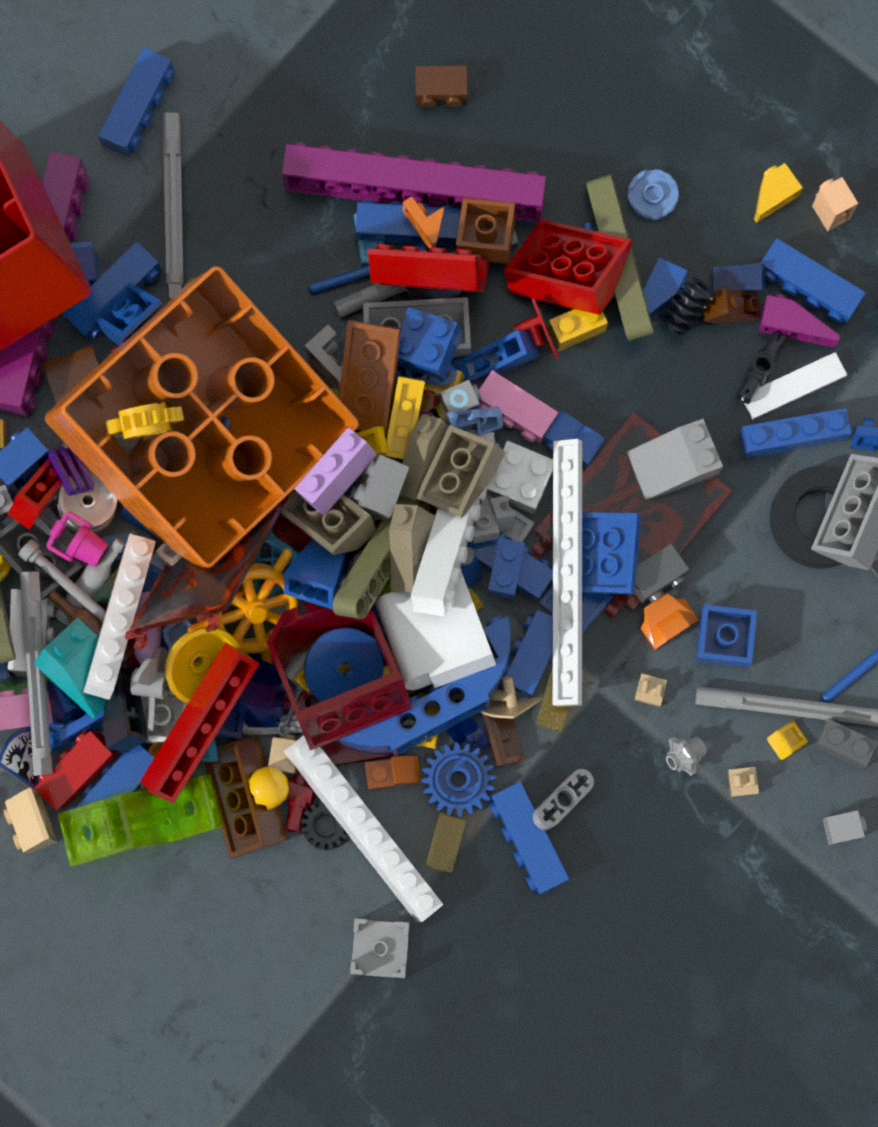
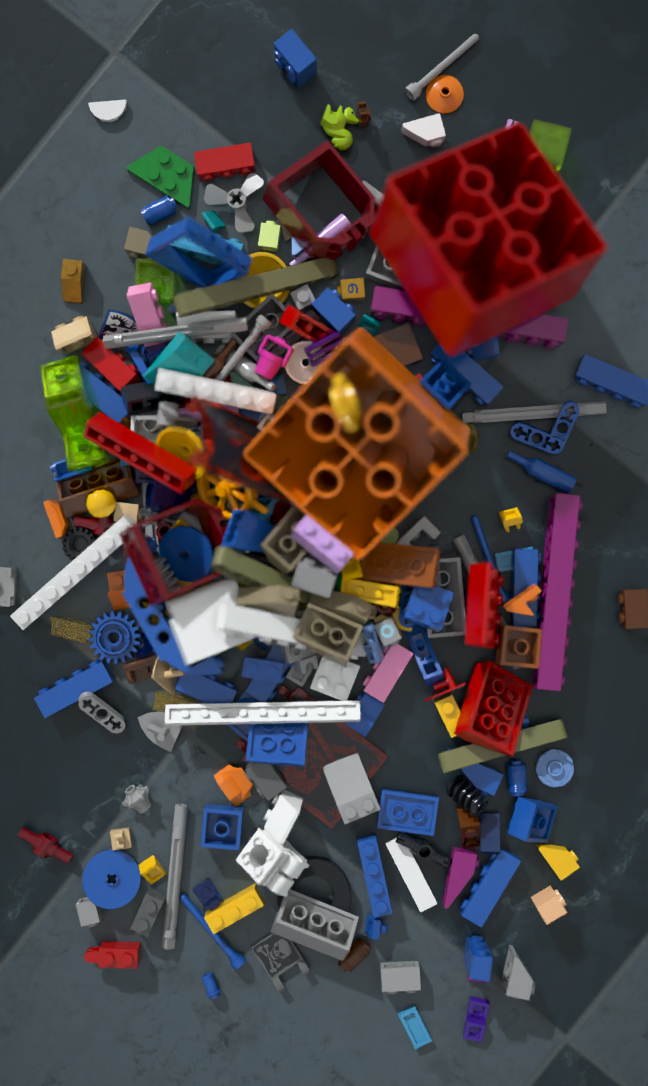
camera: 85 degrees right, 10 degrees up
tan tile [634,673,667,707] -> none
none -> dark red pin [17,827,73,864]
none -> orange slope [43,500,71,538]
none -> blue hinge [50,453,92,482]
none -> blue piece [82,850,141,909]
none -> light grey shield [138,711,183,752]
none -> clear blue bracket [192,877,221,912]
none -> yellow brick [204,883,265,934]
none -> white piece [236,828,309,897]
none -> white slope [263,789,303,845]
none -> teal slope [357,314,381,337]
none -> blue plate [377,789,439,836]
none -> yellow tile [499,507,523,532]
none -> blue piece [506,451,577,494]
none -> blue head [507,759,527,796]
none -> blue slope [508,796,558,843]
none -> blue beam [510,400,580,454]

